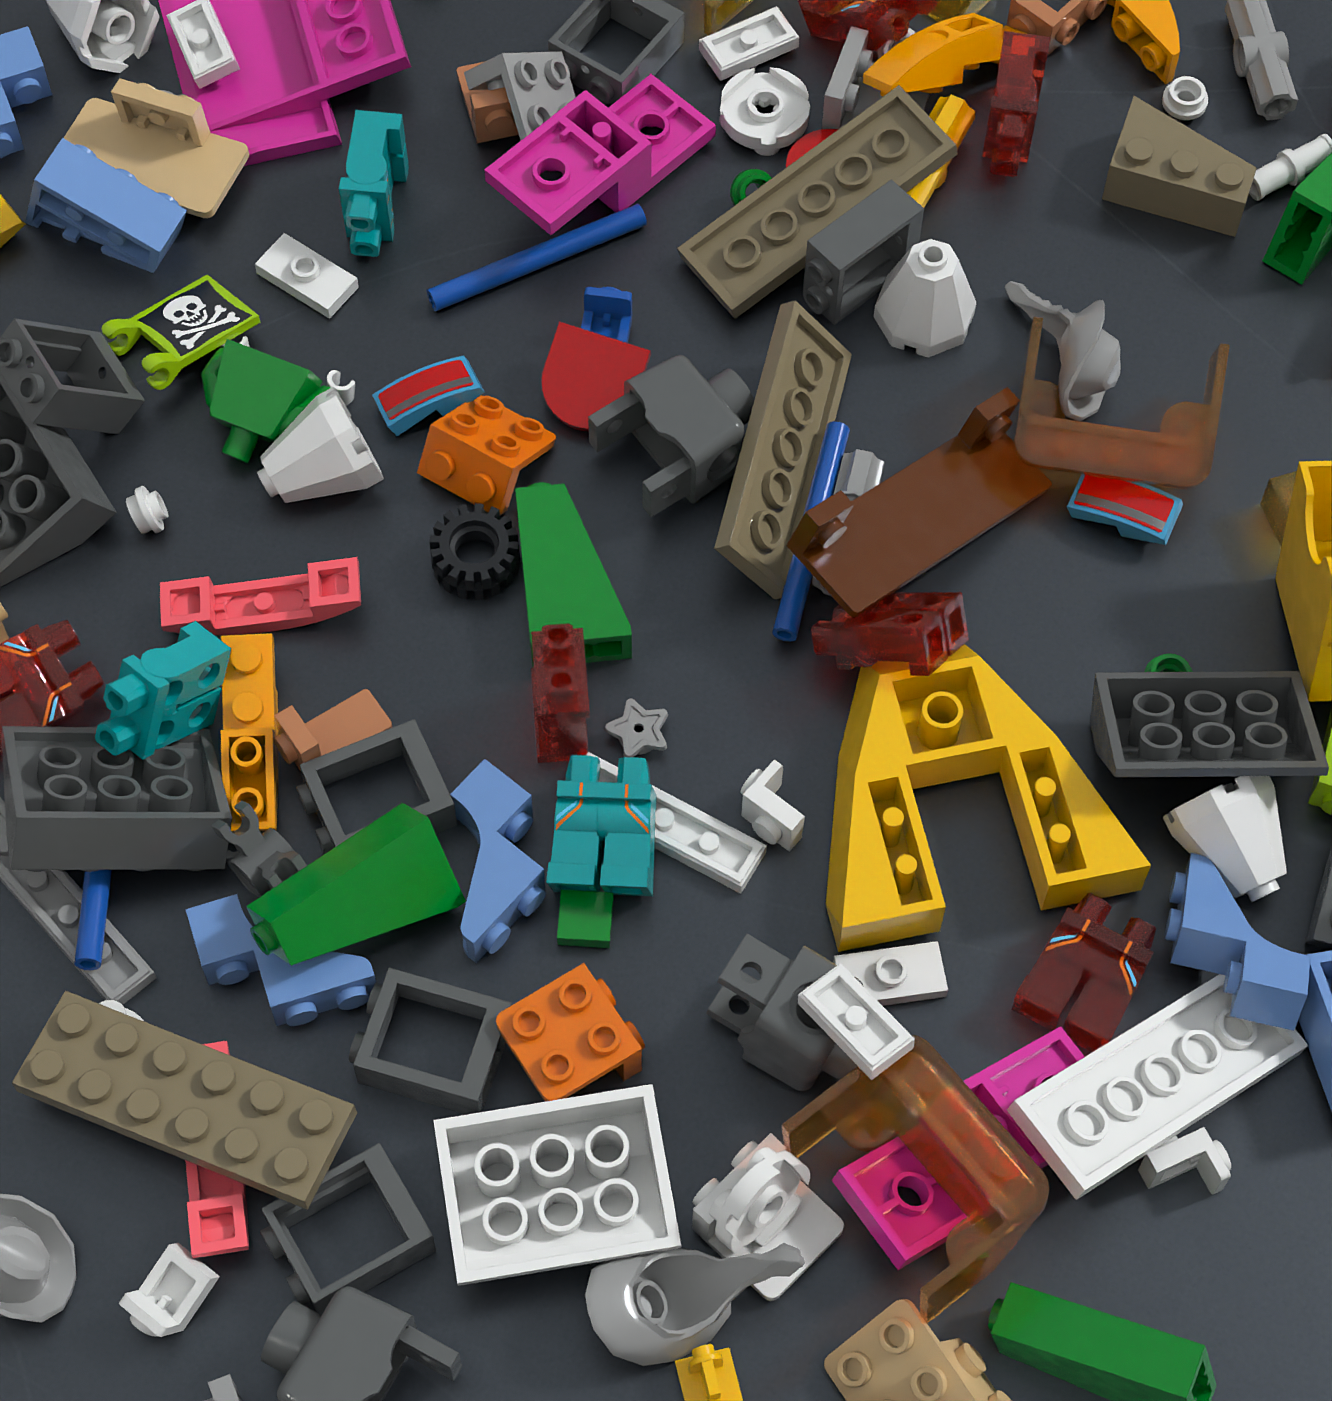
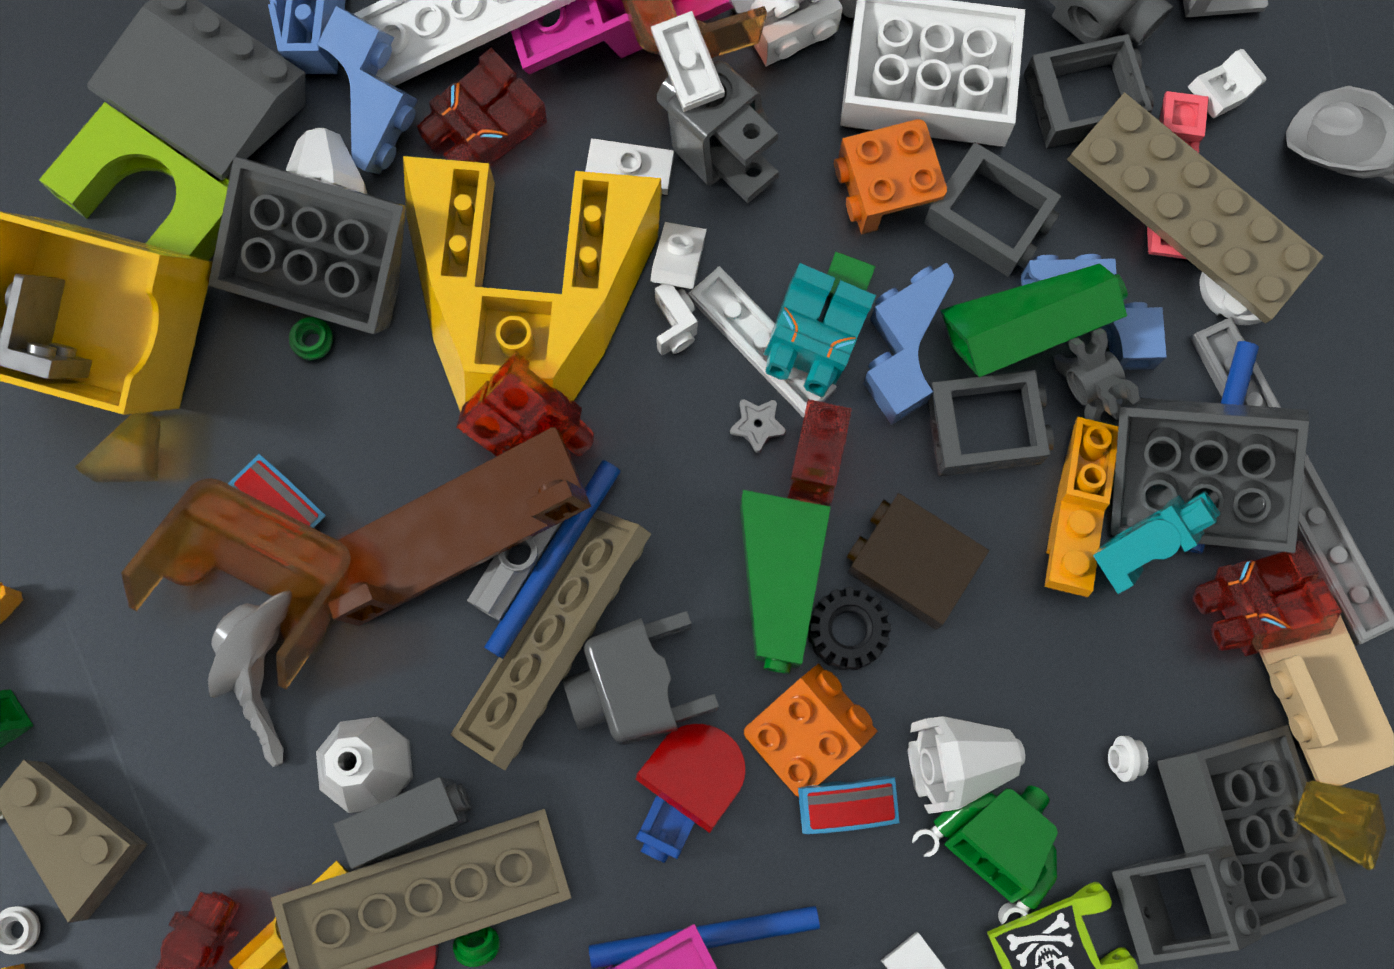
camera: 165 degrees left, 15 degrees up
coral slope [160,557,361,635] -> none
nougat bracket [273,689,393,771] -> none
none -> white plate [650,222,706,289]
none -> dark brown brick [846,493,990,630]

